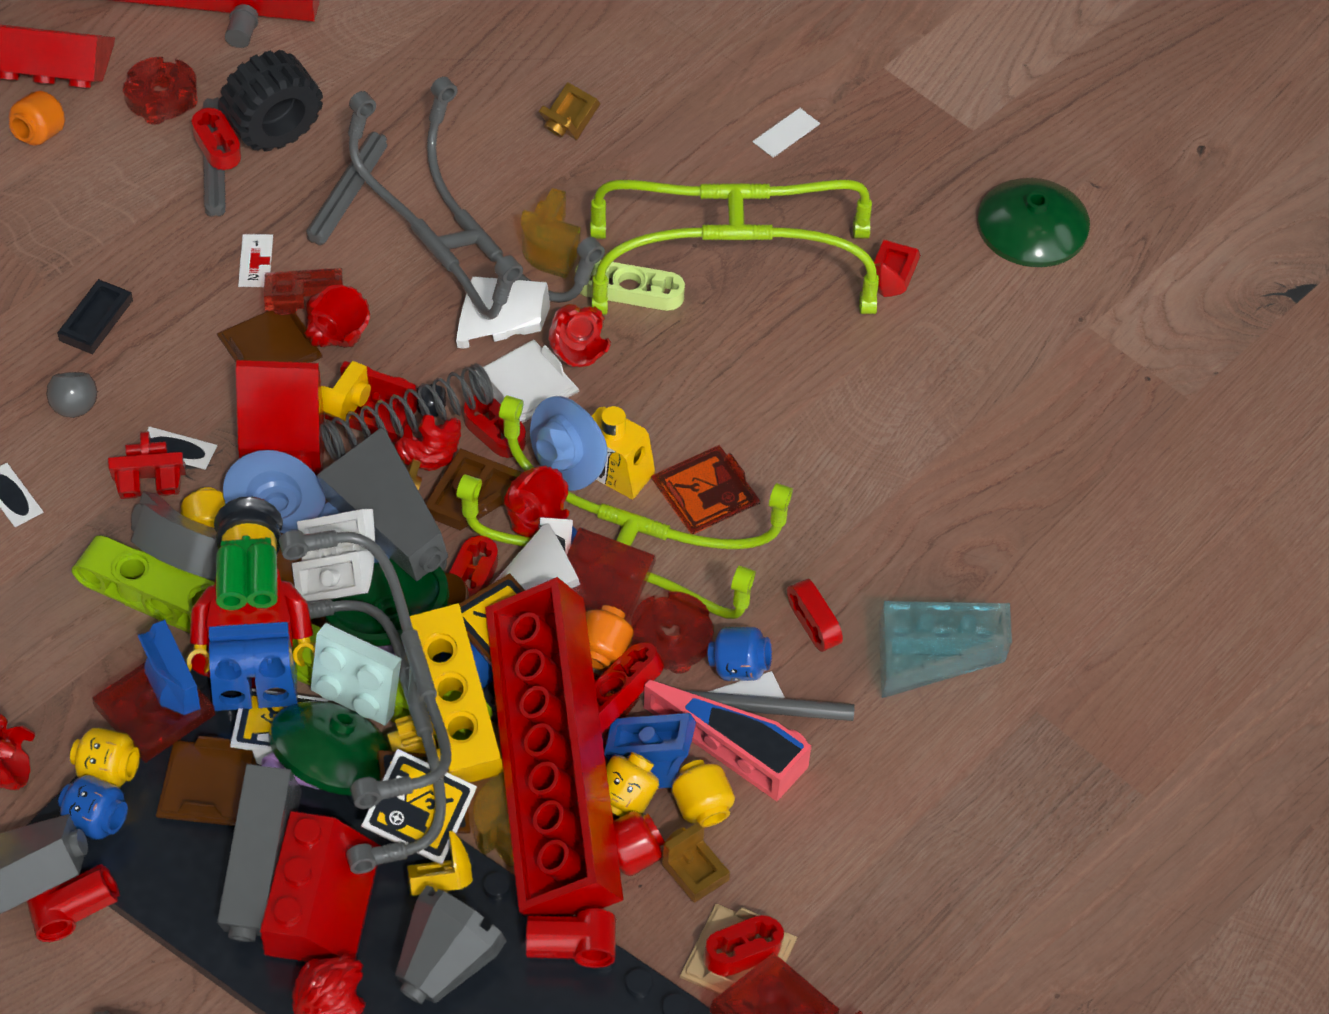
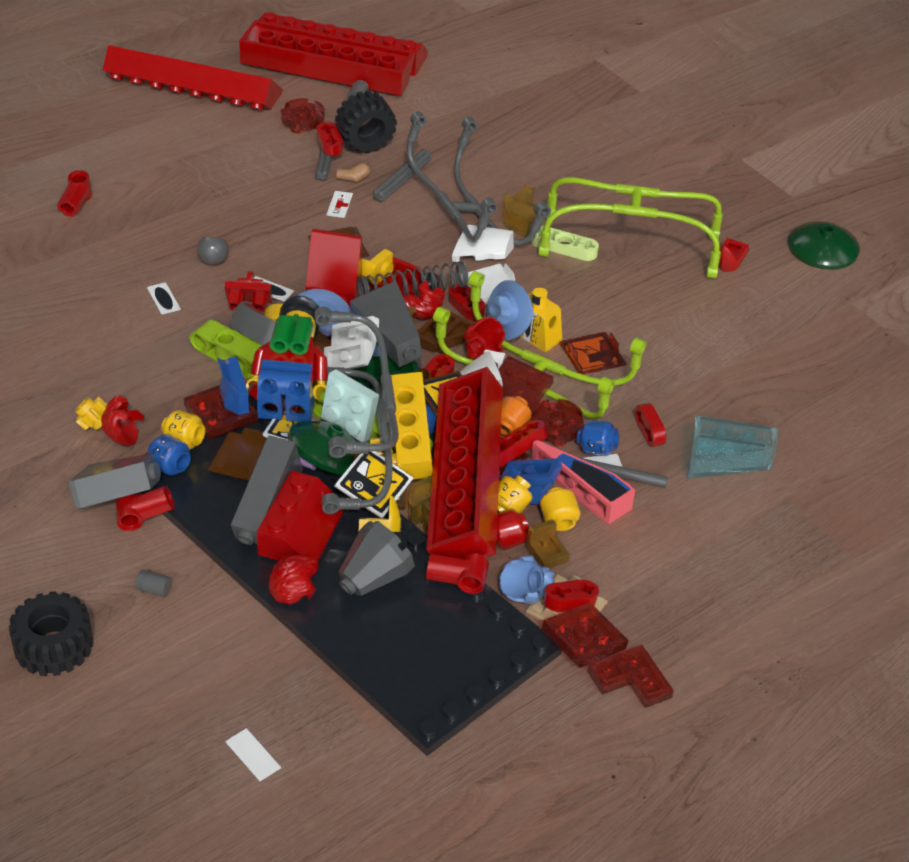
camera: 10 degrees right, 10 degrees down
orange head [9,91,65,146] -> none
black tile [57,279,133,355] -> none
clear red plate [264,268,343,315] -> none
red hair [304,284,371,348] -> none
pearl gold bracket [538,82,601,140] -> none
red hair [548,304,611,367] -> none
white sticker [752,108,821,158] -> none
none -> medium nougat arm [336,163,370,182]
none -> medium blue hair [499,555,555,604]

